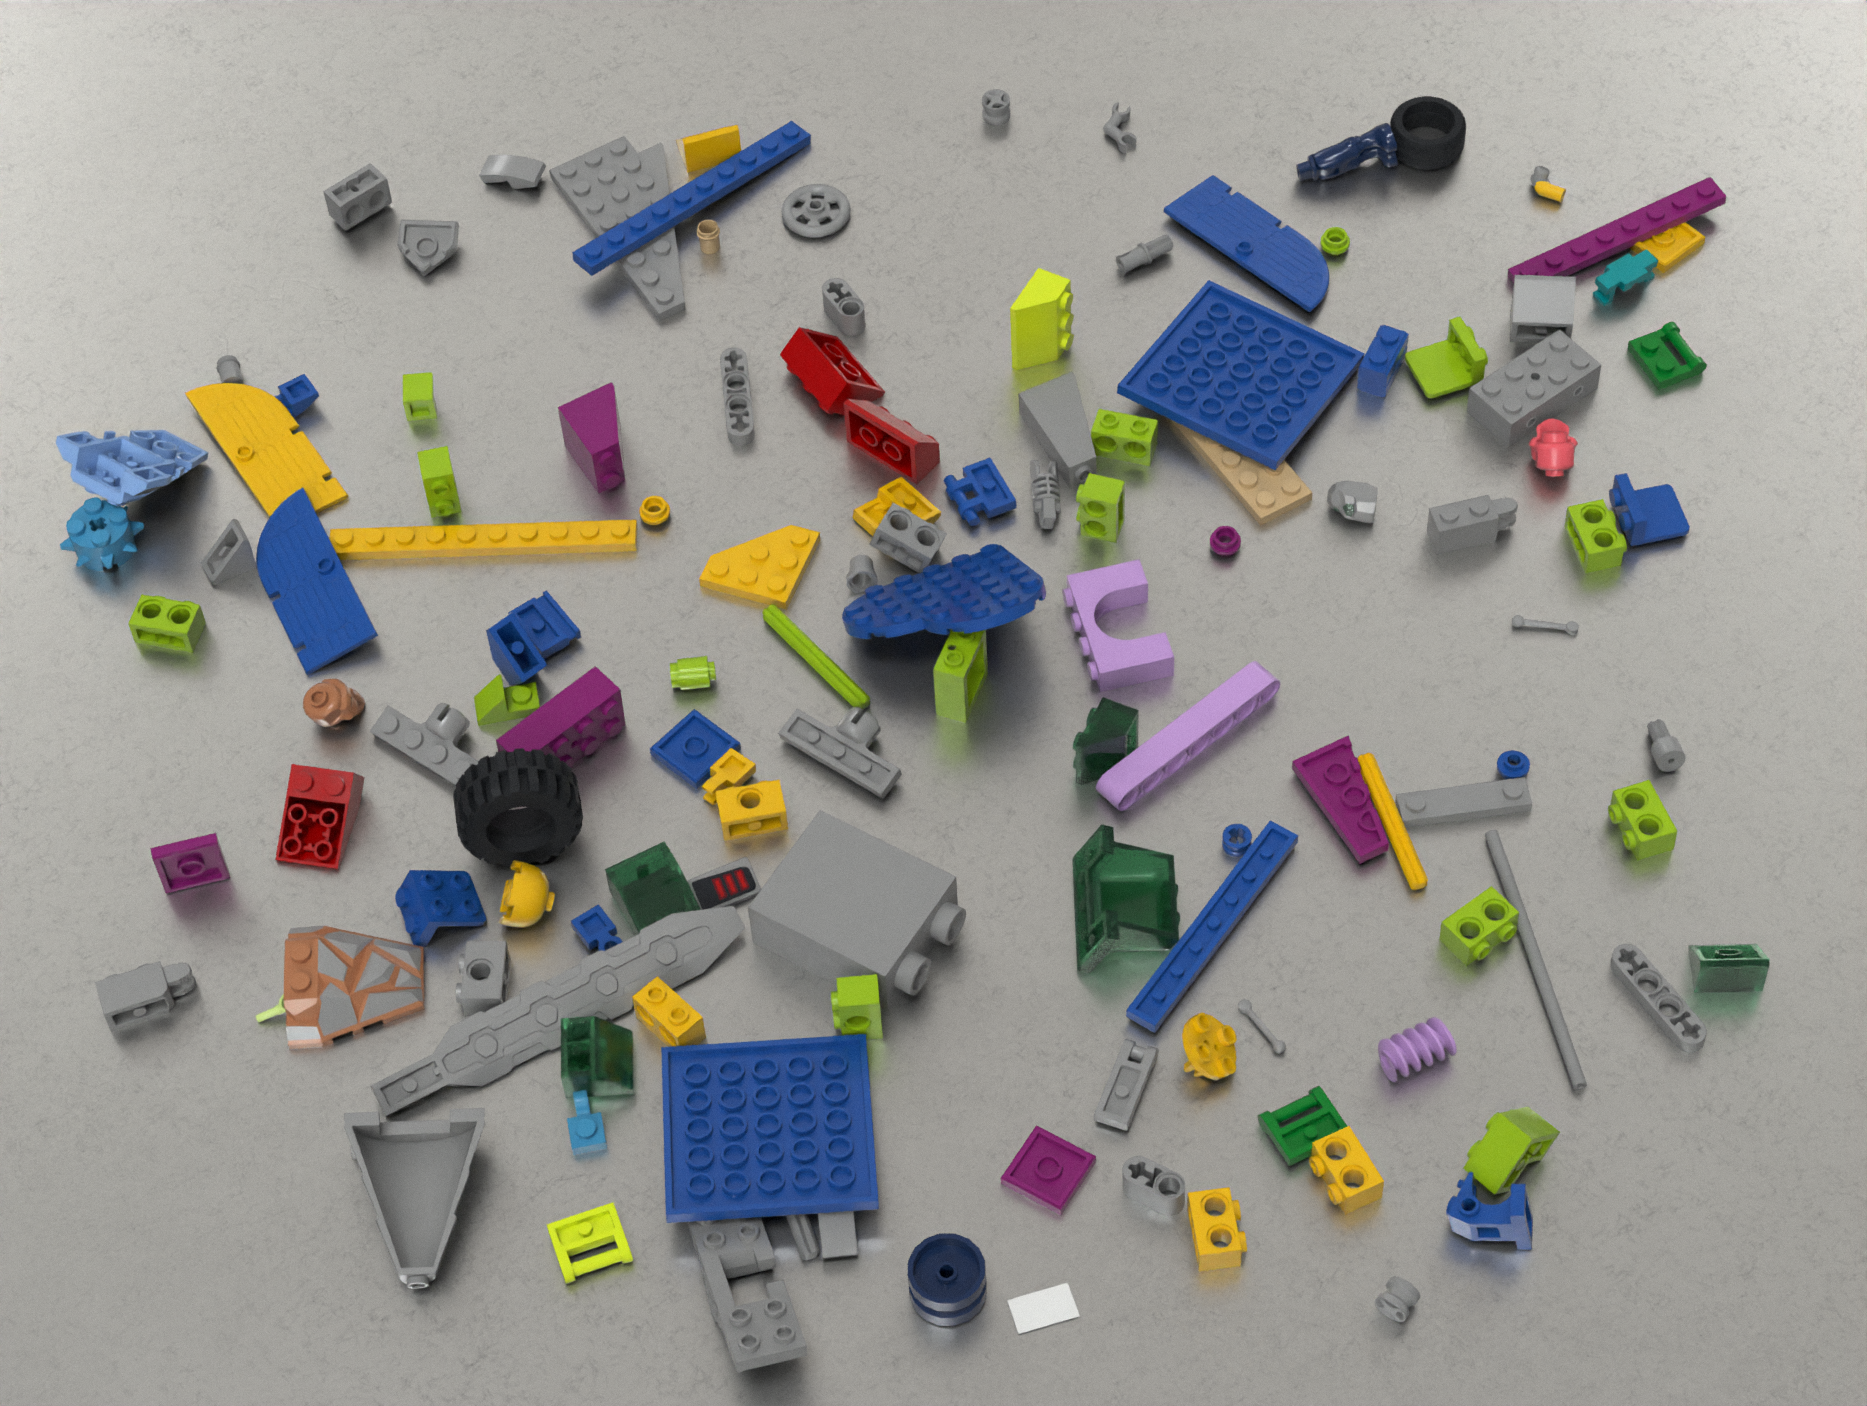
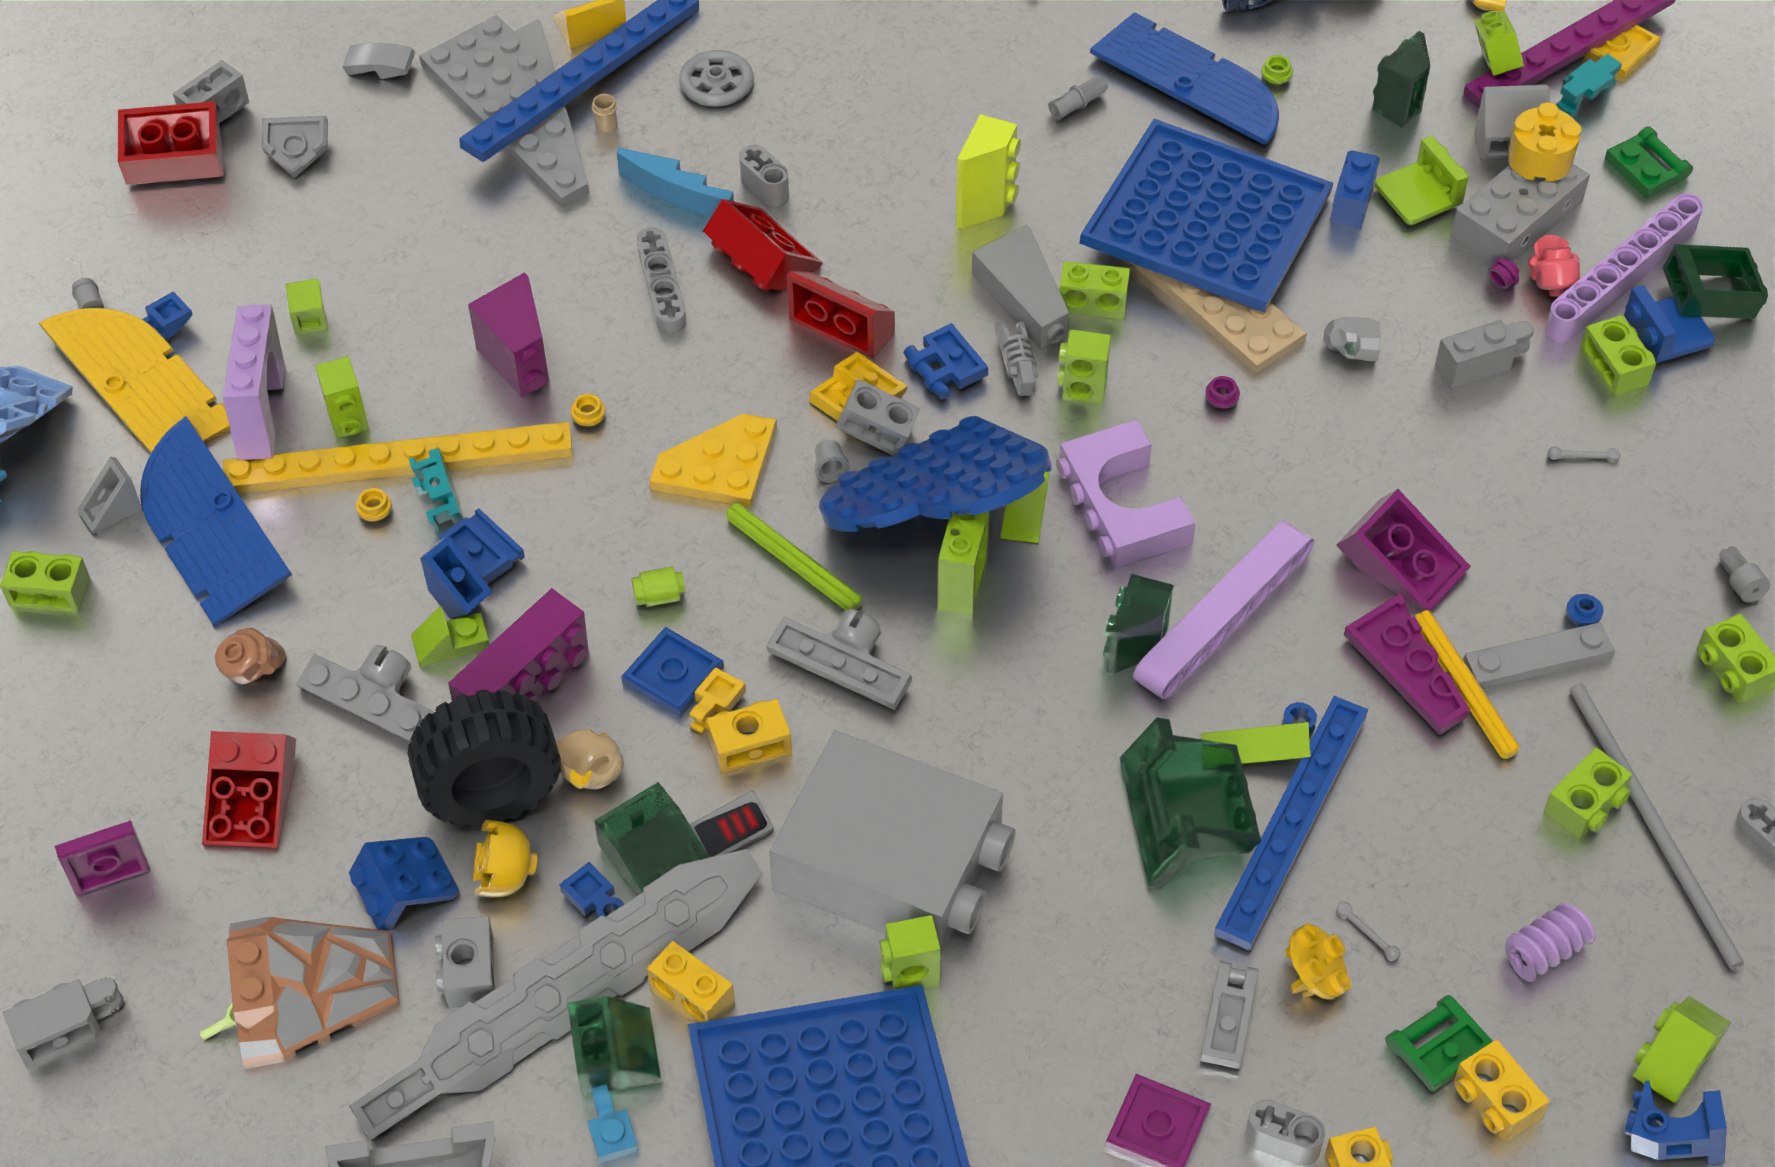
camera: 10 degrees left, 0 degrees up
none -> red slope [118,101,223,185]
none -> lavender arch [223,304,285,460]
none -> yellow plate [356,488,392,521]
none -> teal piece [409,448,464,532]
none -> tan hair [556,729,624,789]
none -> dark azure slope [616,147,734,218]
none -> lime sticker [1000,472,1050,543]
none -> lime sticker [1201,722,1310,768]
none -> magenta slope [1336,489,1471,612]
none -> clear green slope [1372,31,1431,128]
none -> lime brick [1474,11,1524,76]
none -> magenta plate [1488,257,1519,289]
none -> yellow brick [1508,102,1582,182]
none -> lavender beam [1545,193,1703,343]
none -> dark green window [1662,244,1768,319]

